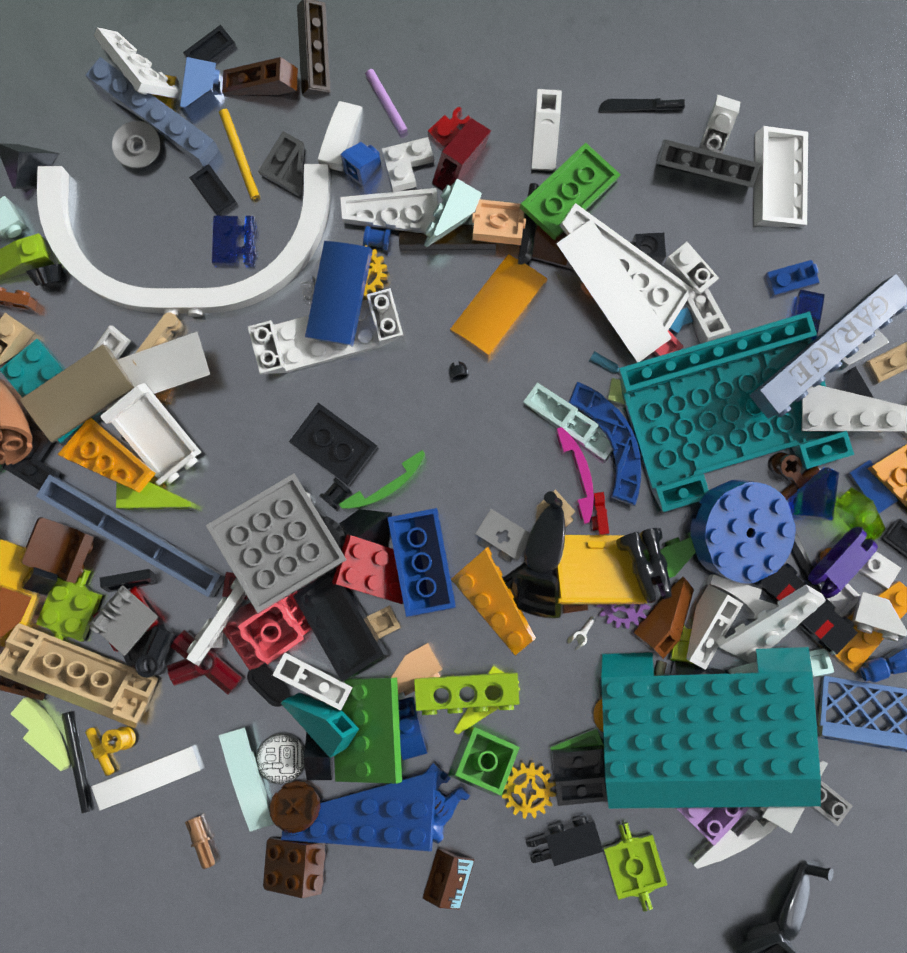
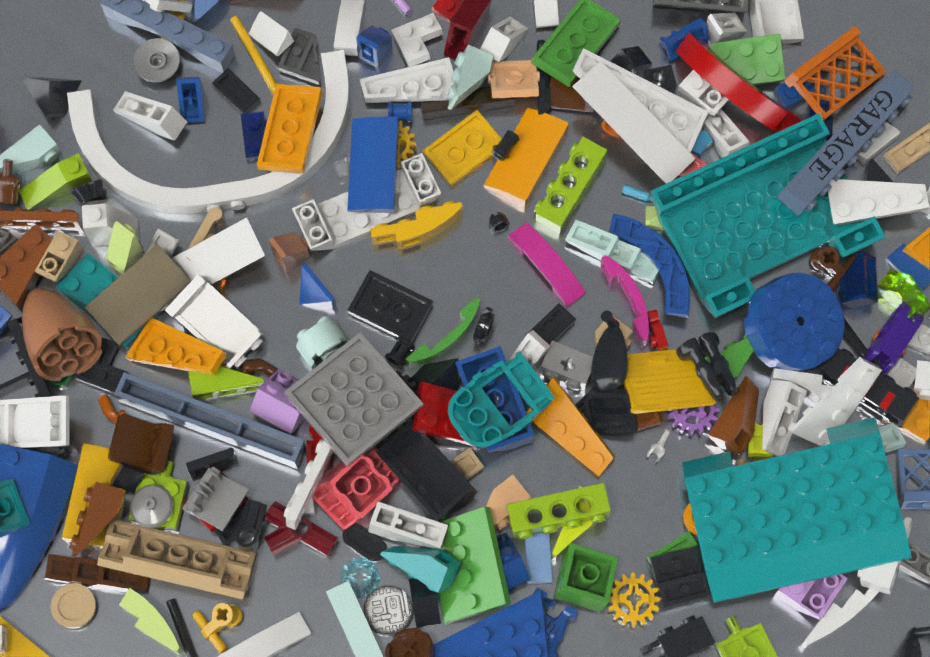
camera: 10 degrees left, 10 degrees down
none -> white slope [82,199,140,247]
none -> orange arm [98,395,127,425]
none -> yellowish green slope [106,221,144,274]
none -> white slope [113,91,187,141]
none -> light grey piece [130,485,173,528]
none -> blue slope [176,77,205,123]
none -> reddish brown arm [240,358,278,377]
none -> white slope [249,11,294,56]
none -> lavender slope [249,369,304,434]
none -> light orange plate [257,84,323,174]
none -> nougat slope [269,232,310,273]
none -> light aqua brick [296,316,350,370]
none -> blue slope [299,263,336,308]
none -> clear light blue gear [340,557,380,597]
none -> yellow slope [370,201,463,249]
none -> yellow tile [422,110,502,187]
none -> teal slope [448,351,555,448]
none -> black gear [473,307,495,345]
none -> white slope [480,16,529,62]
none -> black pin [492,130,519,161]
none -> dark pink slope [508,222,586,308]
none -> white slope [508,330,550,370]
none -> black plate [525,303,576,345]
none -> light blue tile [525,533,552,584]
none -> lime brick [534,137,607,234]
none -> black slope [610,46,652,75]
none -> blue plate [660,18,709,61]
none -> red arch [676,33,802,132]
none -> white slope [706,13,747,43]
none -> bright green plate [711,34,786,85]
none -> orange fence [784,25,887,121]

